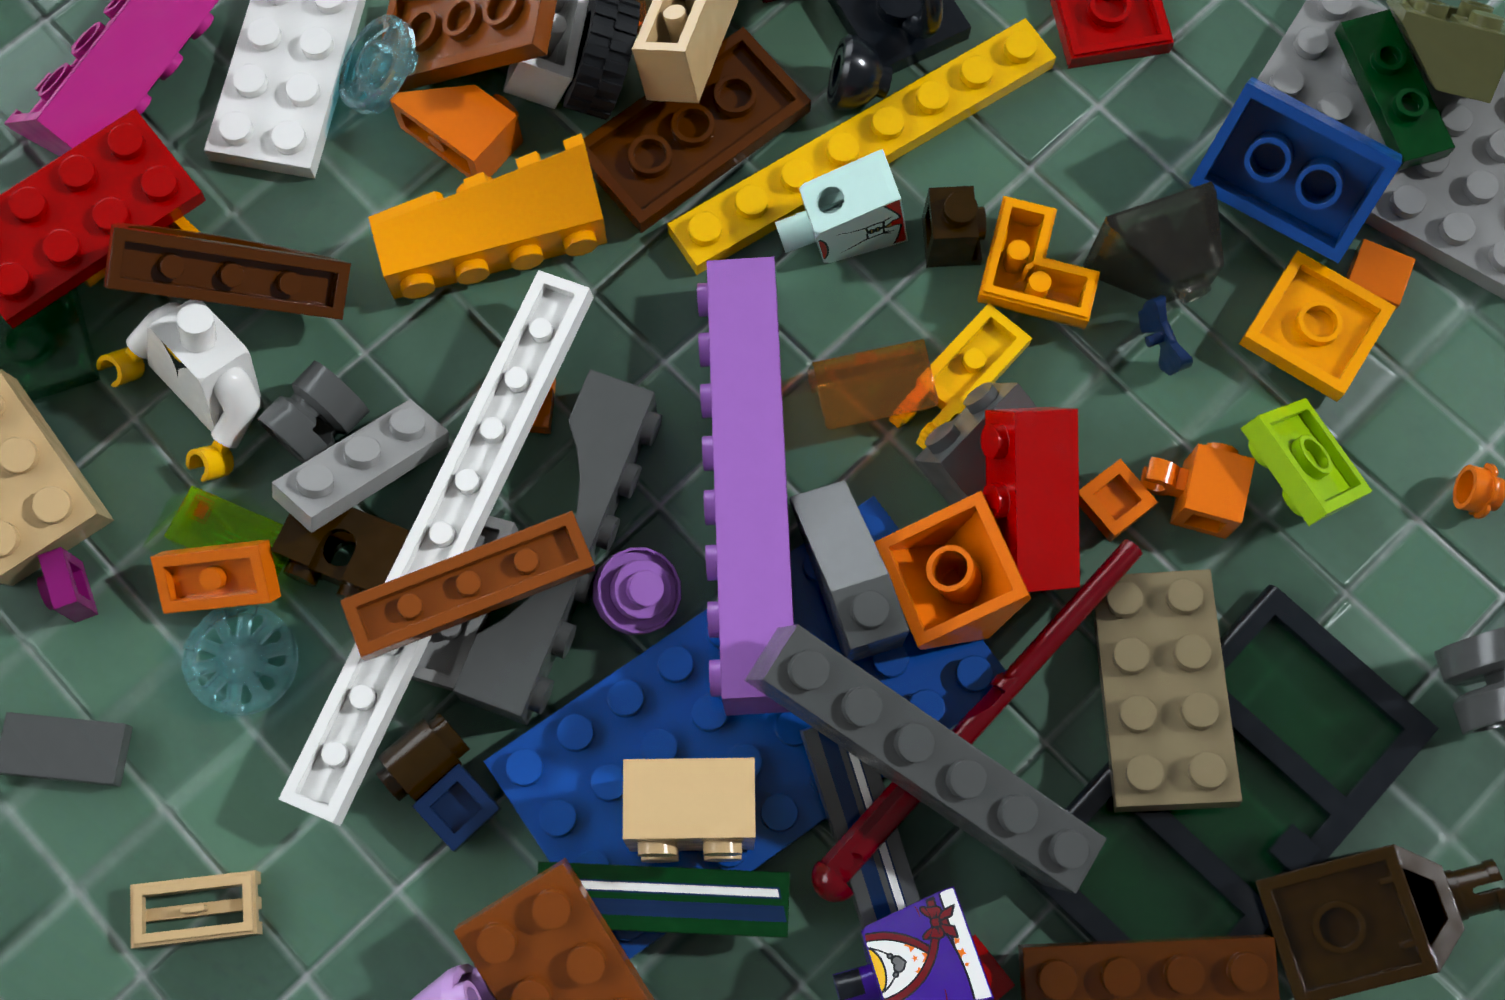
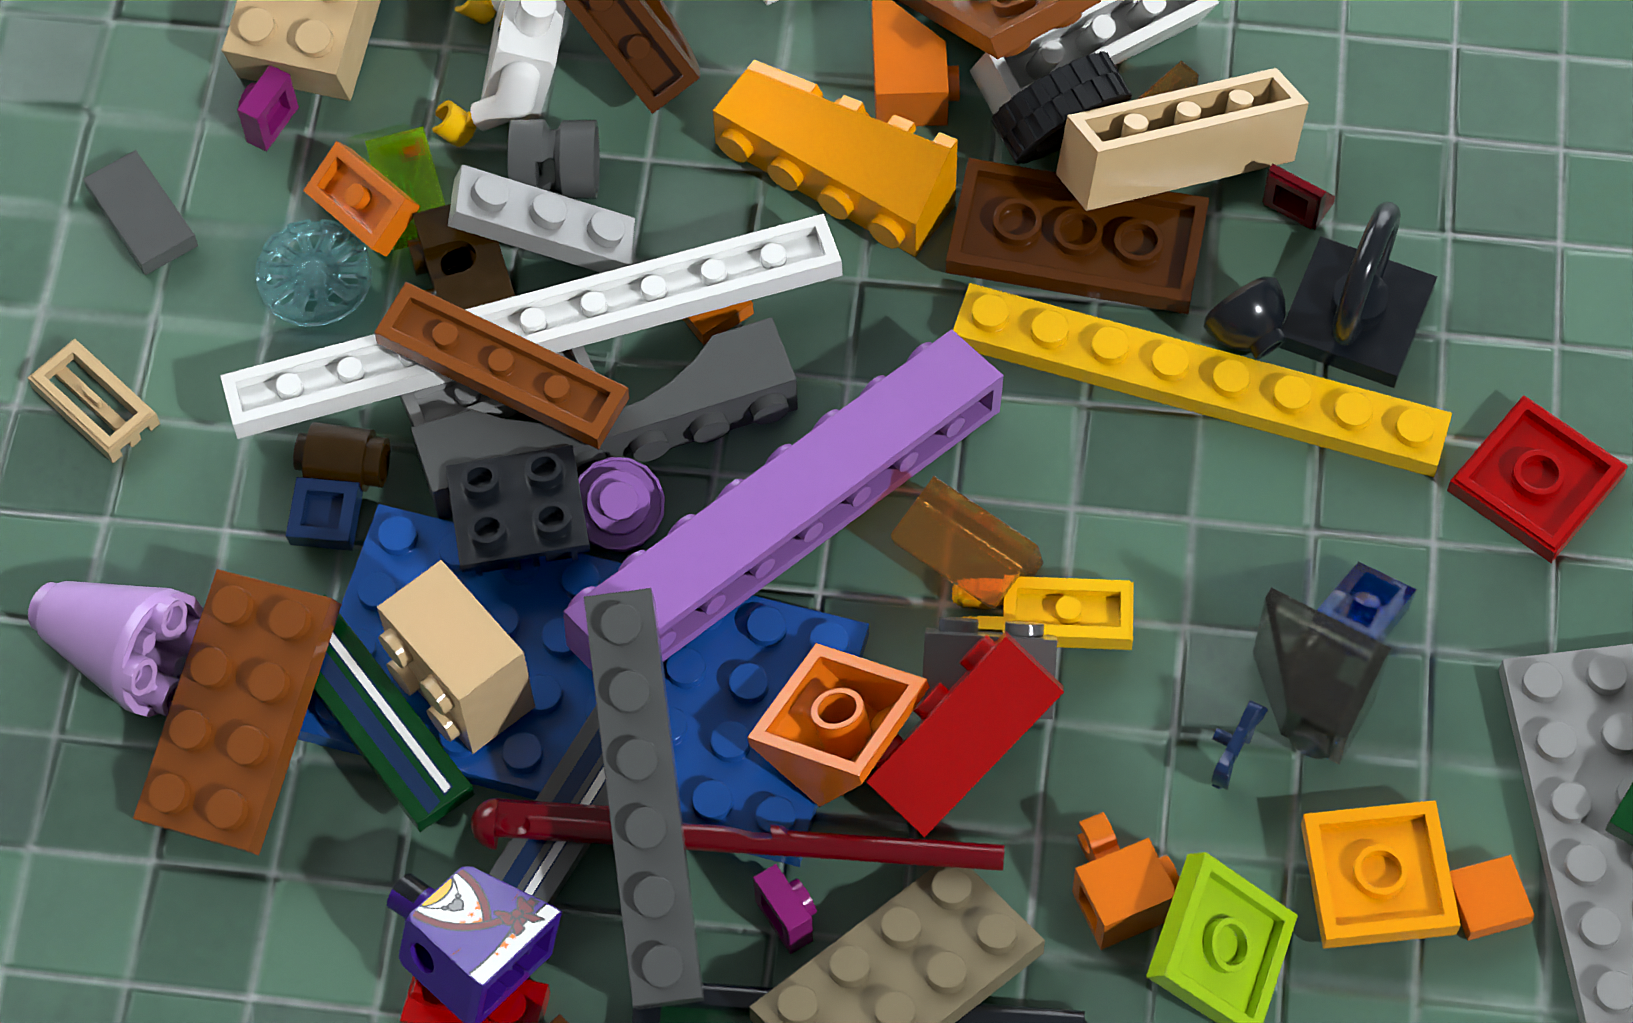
camera: 55 degrees right, 10 degrees down
light aqua torso [775,149,908,263] -> none
slope [789,480,909,662] -> none
dark brown brick [922,186,986,268] -> none
light orange brick [977,196,1100,329] -> none
orange plate [1079,458,1158,542] -> none
blue brick [1189,77,1402,264] -> none
none -> black hinge [446,445,590,577]
none -> magenta plate [753,864,817,954]
none -> clear blue plate [1308,561,1417,661]

